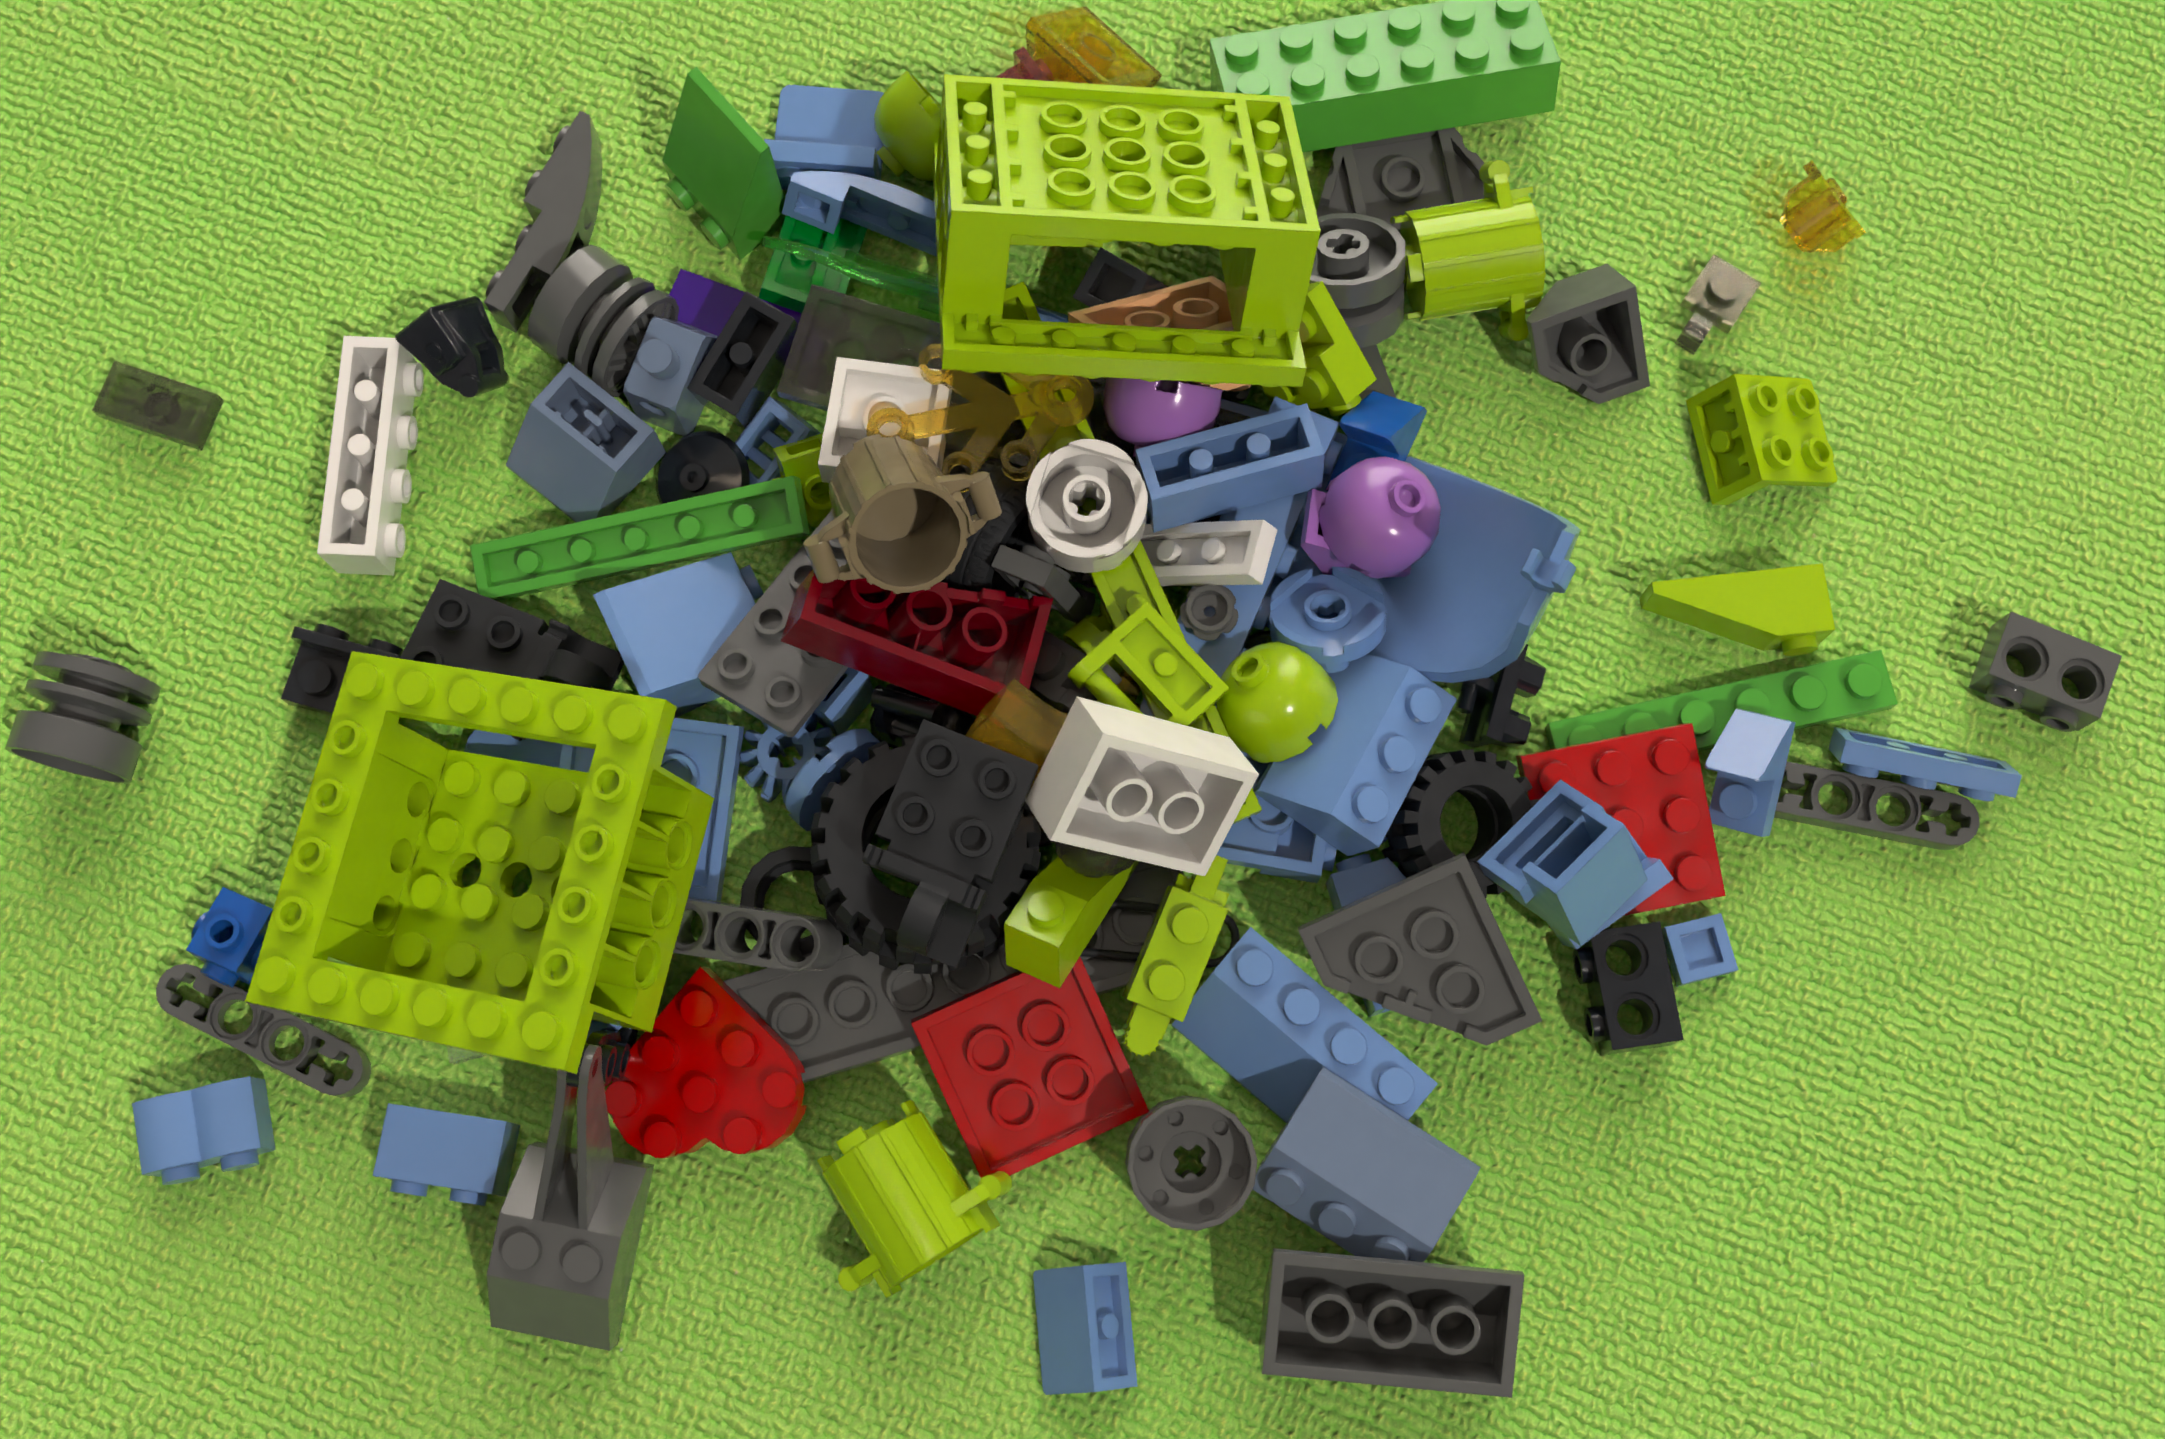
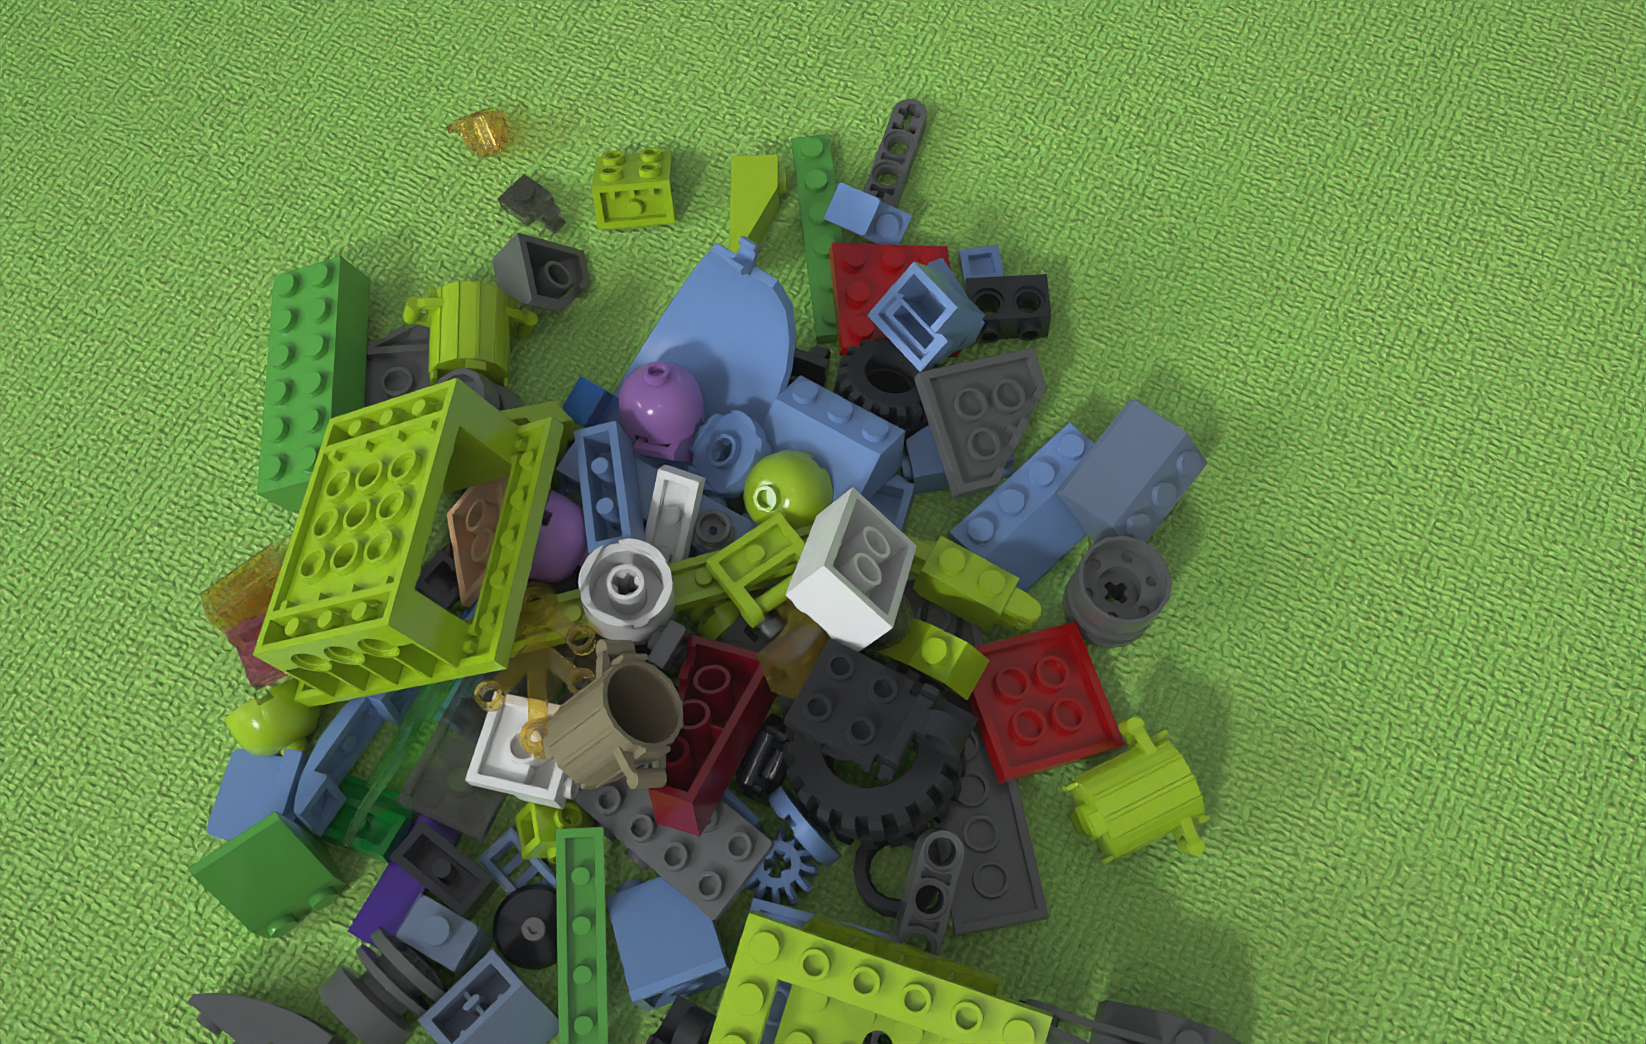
camera: 80 degrees left, 10 degrees down
red plate [605,967,806,1158] -> none
medium blue panel [1033,1262,1138,1395] -> none
dark grey slope [1259,1248,1524,1398] -> none
medium blue plate [1829,727,2022,801] -> none
dark grey brick [1969,612,2122,732] -> none

